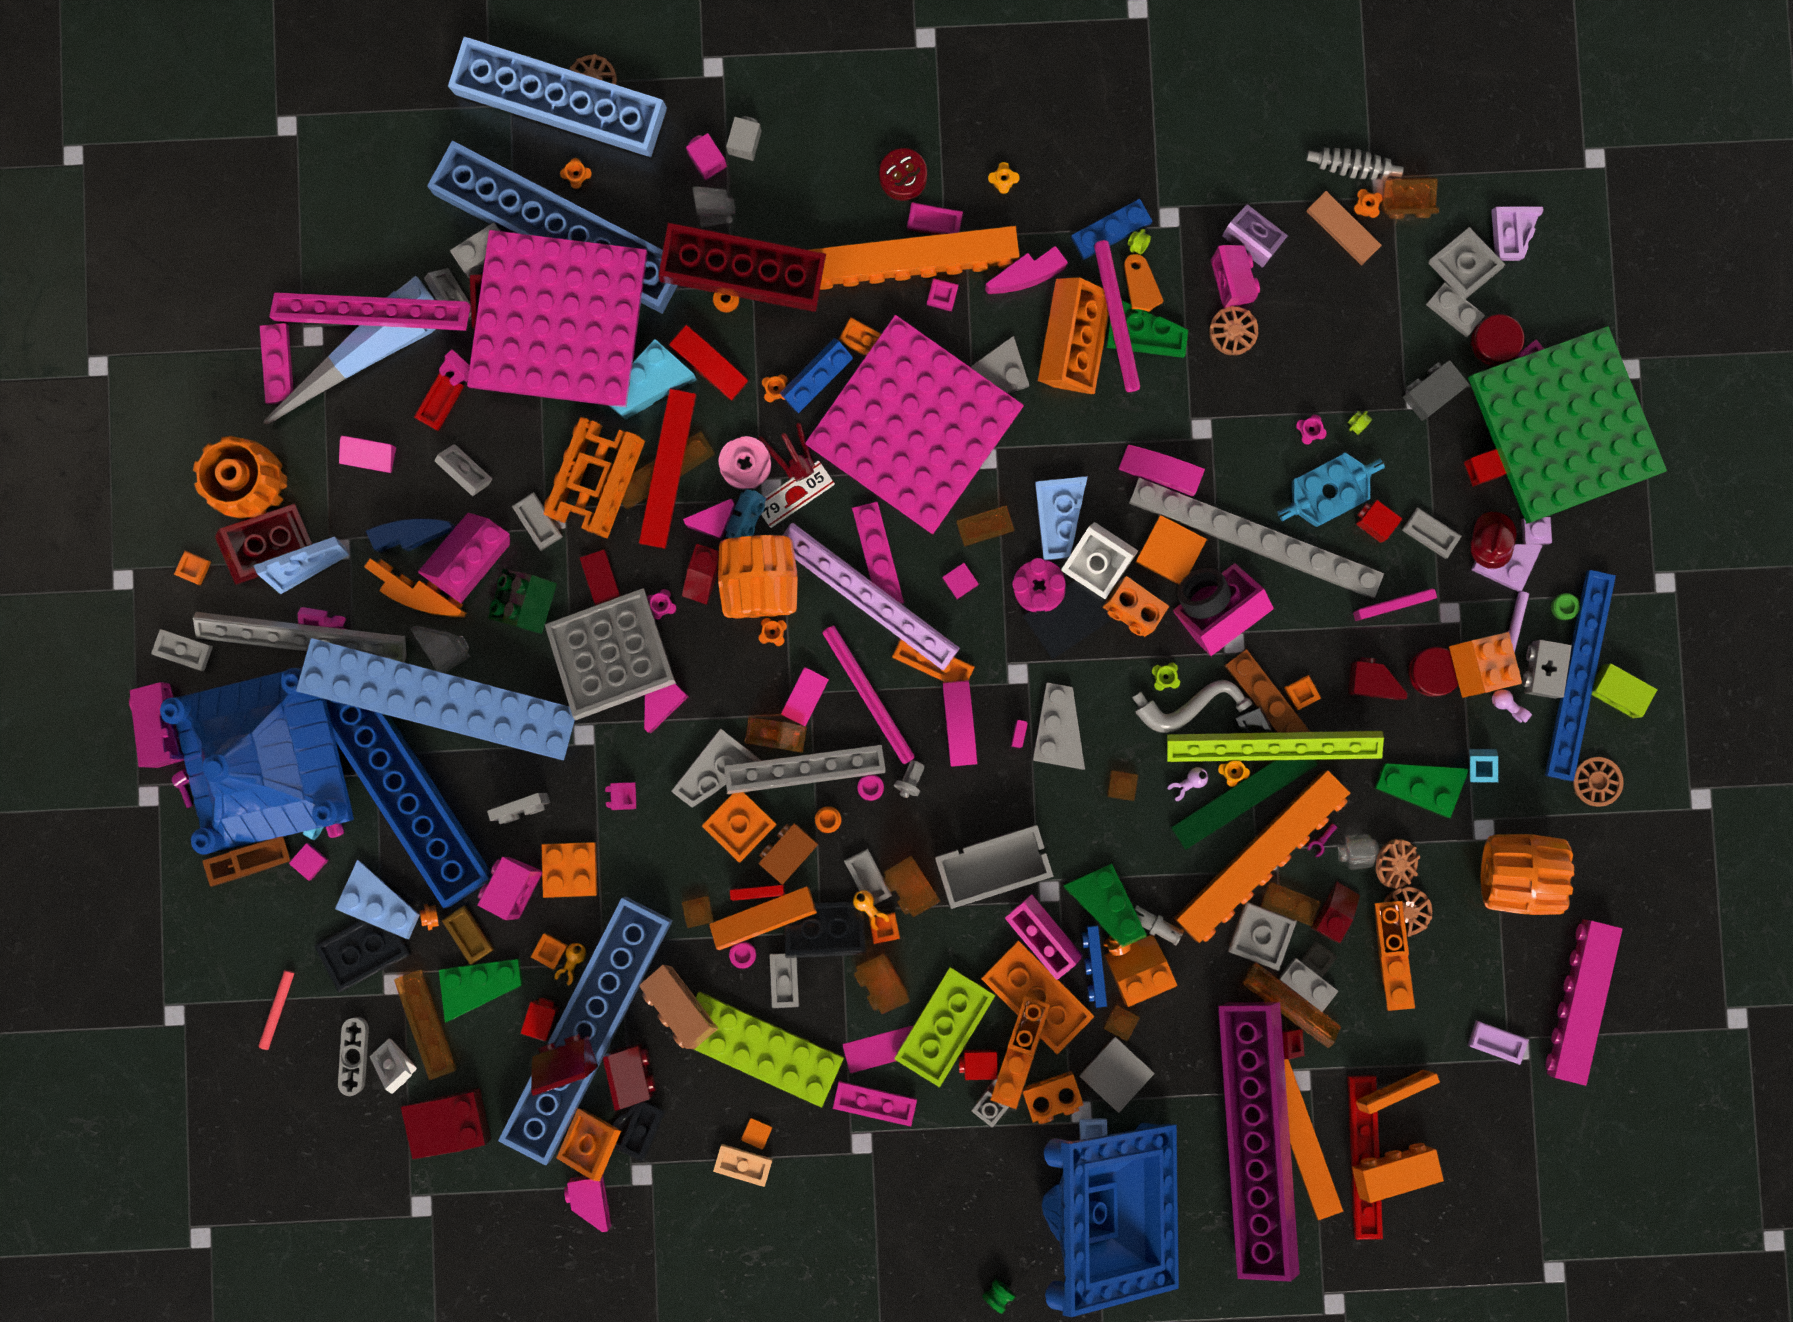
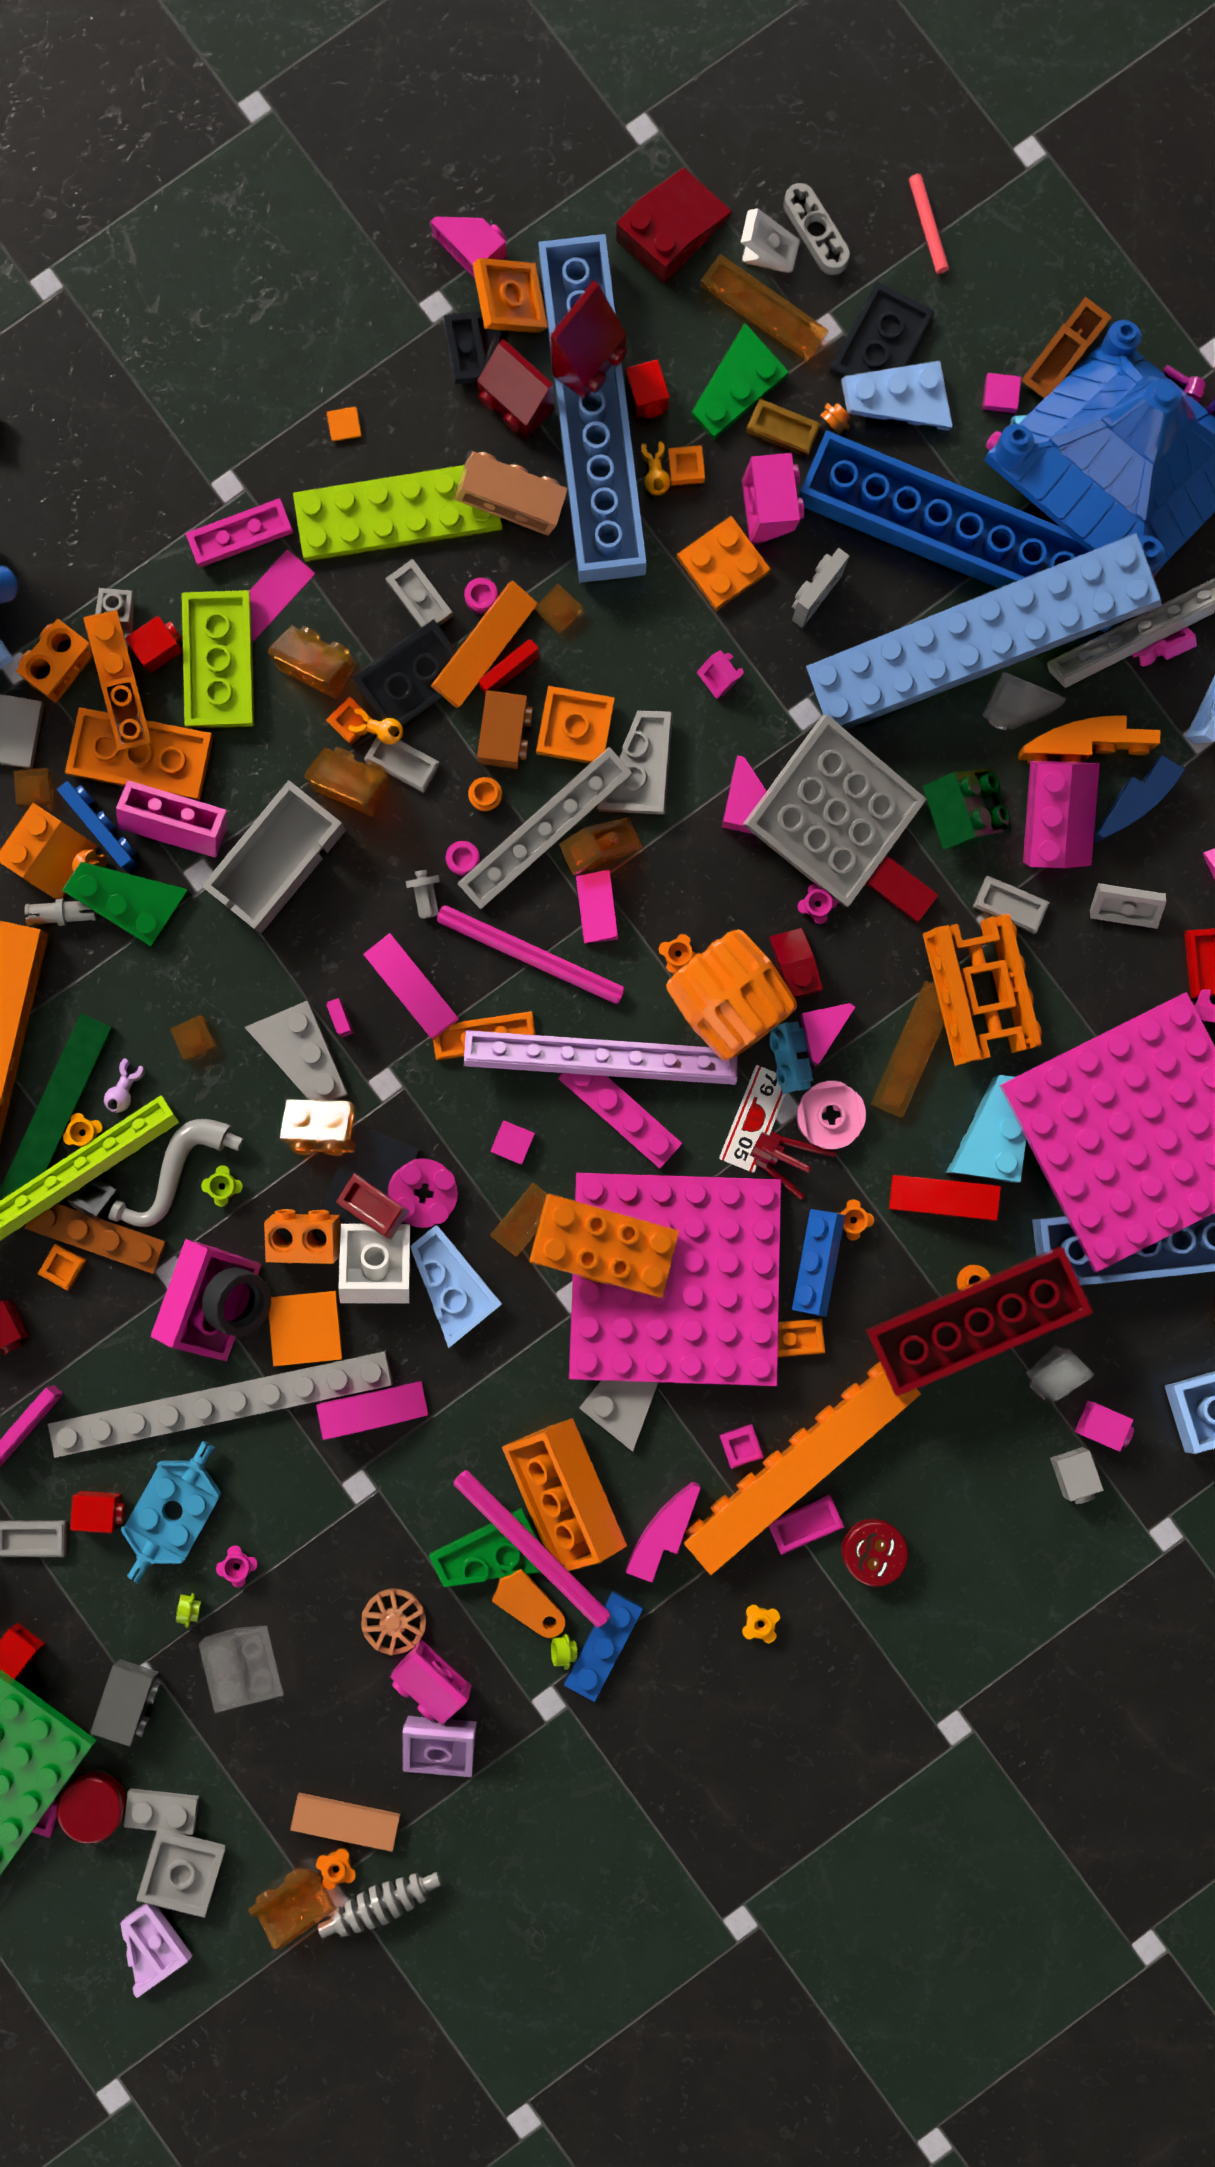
camera: 145 degrees right, 0 degrees up
red tile [639,389,697,549] -> none
light nougat plate [713,1144,773,1187] -> none
none -> clear slope [198,1625,284,1713]
none -> bracket [280,1100,356,1156]
none -> dark red tile [336,1173,409,1240]
none -> orange plate [529,1194,679,1298]

